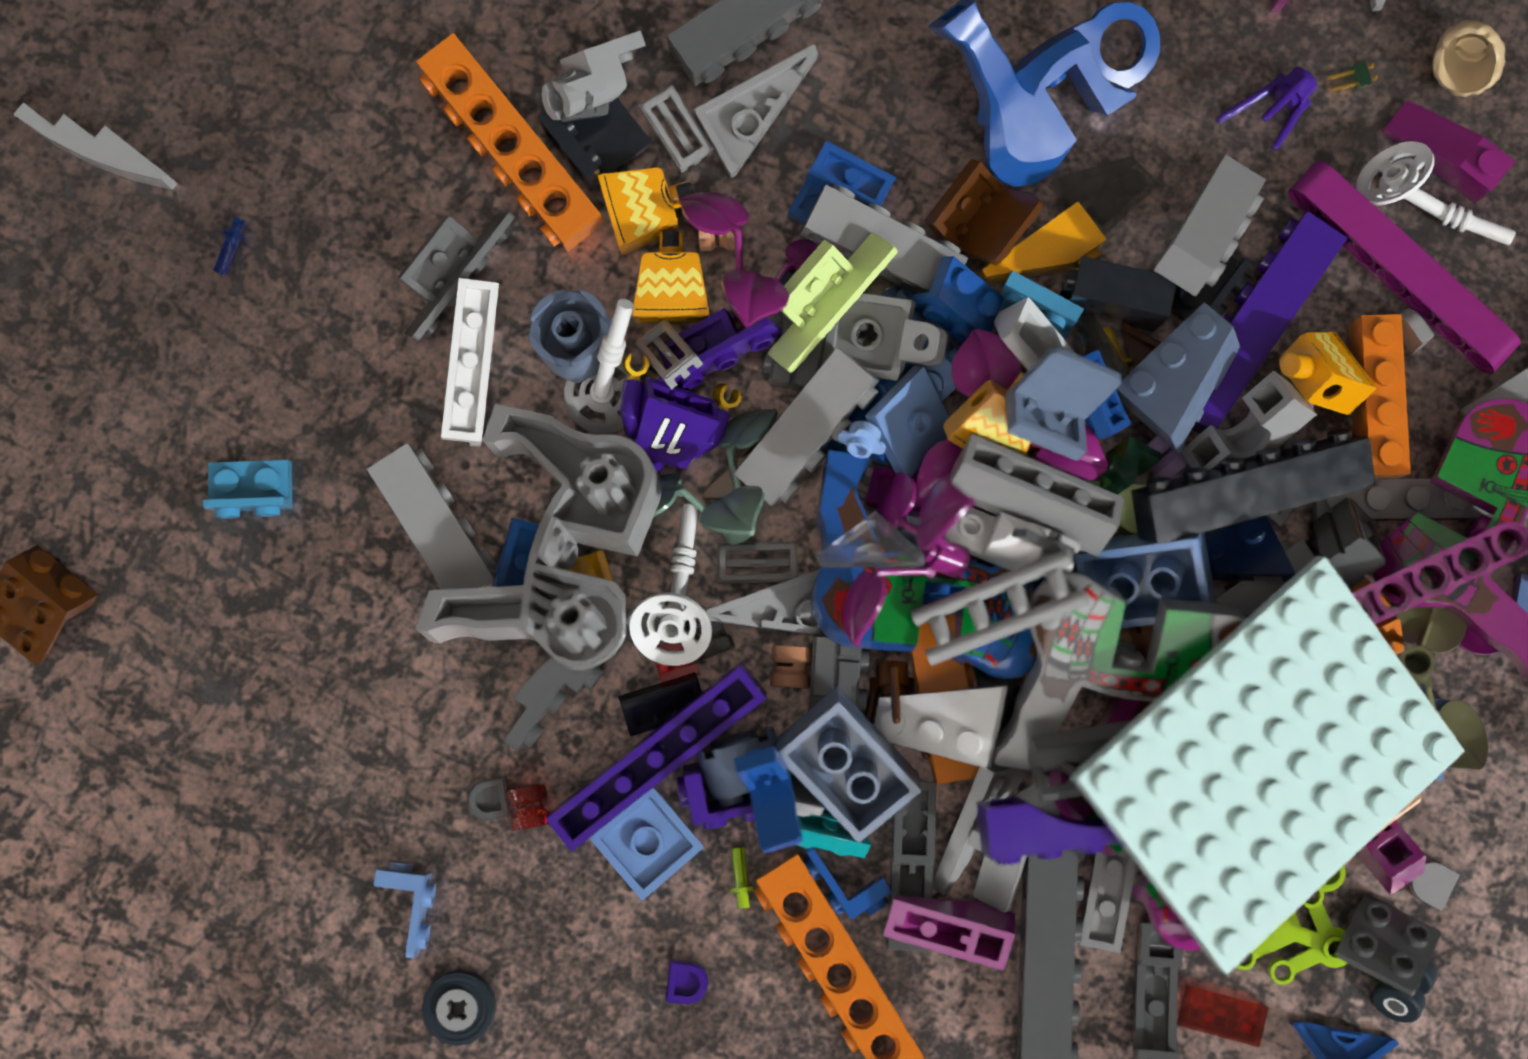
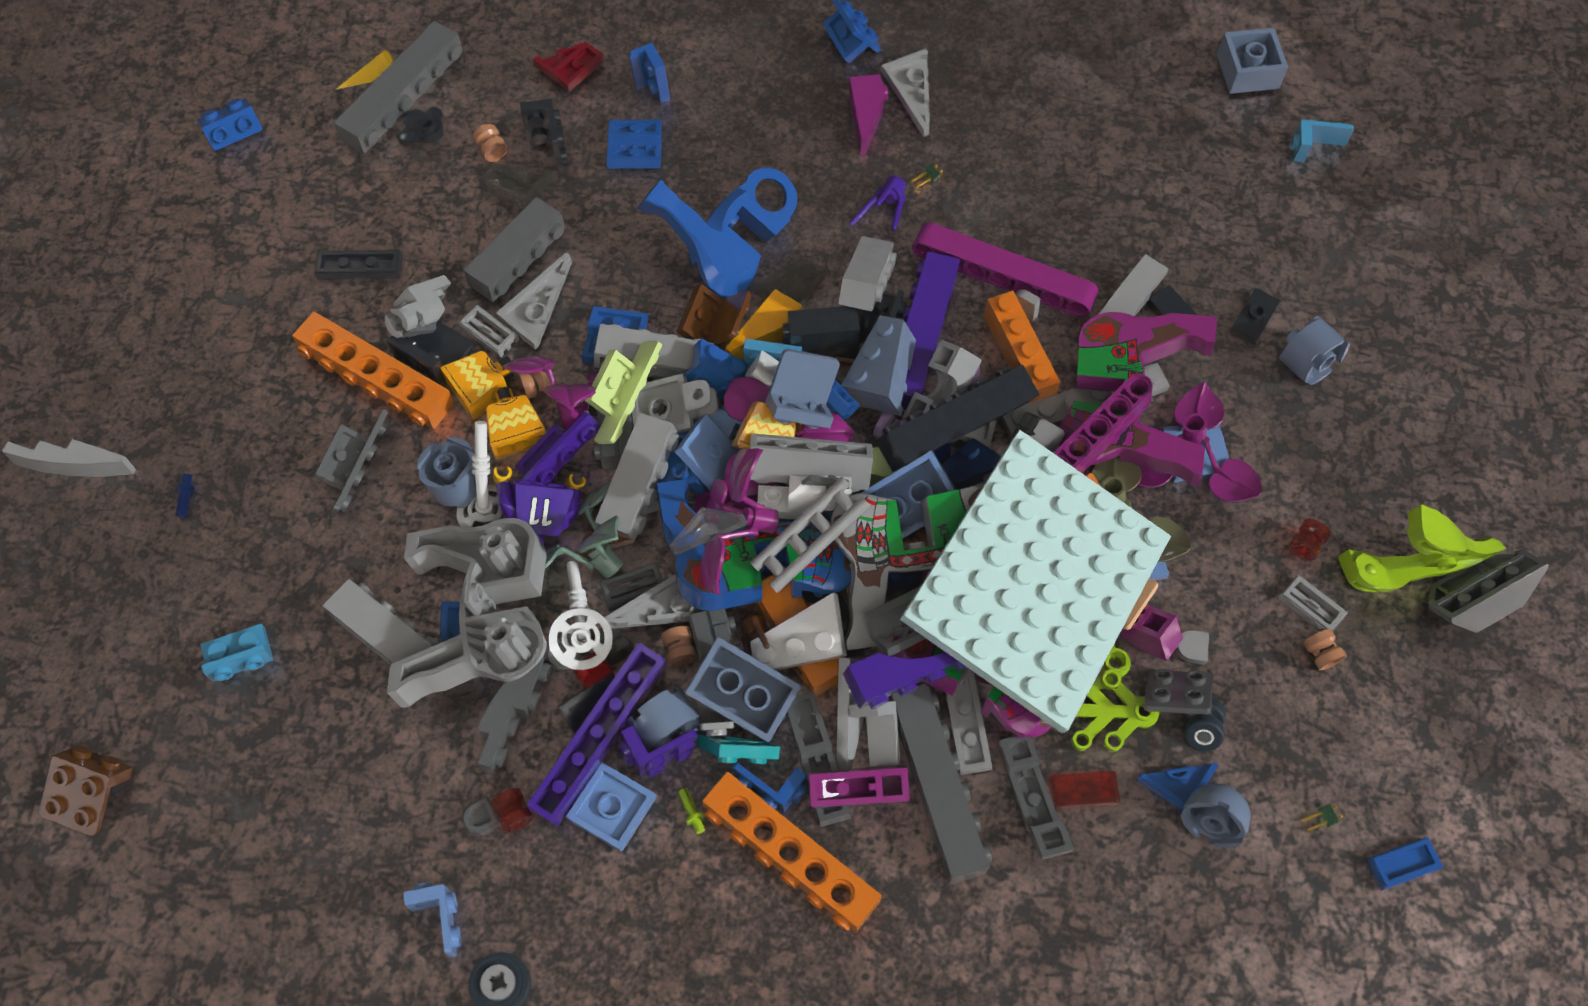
camera: 20 degrees left, 20 degrees down
white fence [441,278,499,448] -> none
light grey tile [634,319,703,390] -> none
dark purple tile [665,959,709,1004] -> none
blue bracket [734,746,803,853] -> none
light blue plate [838,421,886,458] -> none
clear green bracket [1099,436,1161,495] -> none
light orange torso [1279,332,1377,415] -> none
white dish [1356,141,1516,246] -> none
magenta slope [1381,100,1515,204] -> none
tan hair [1432,20,1506,97] -> none

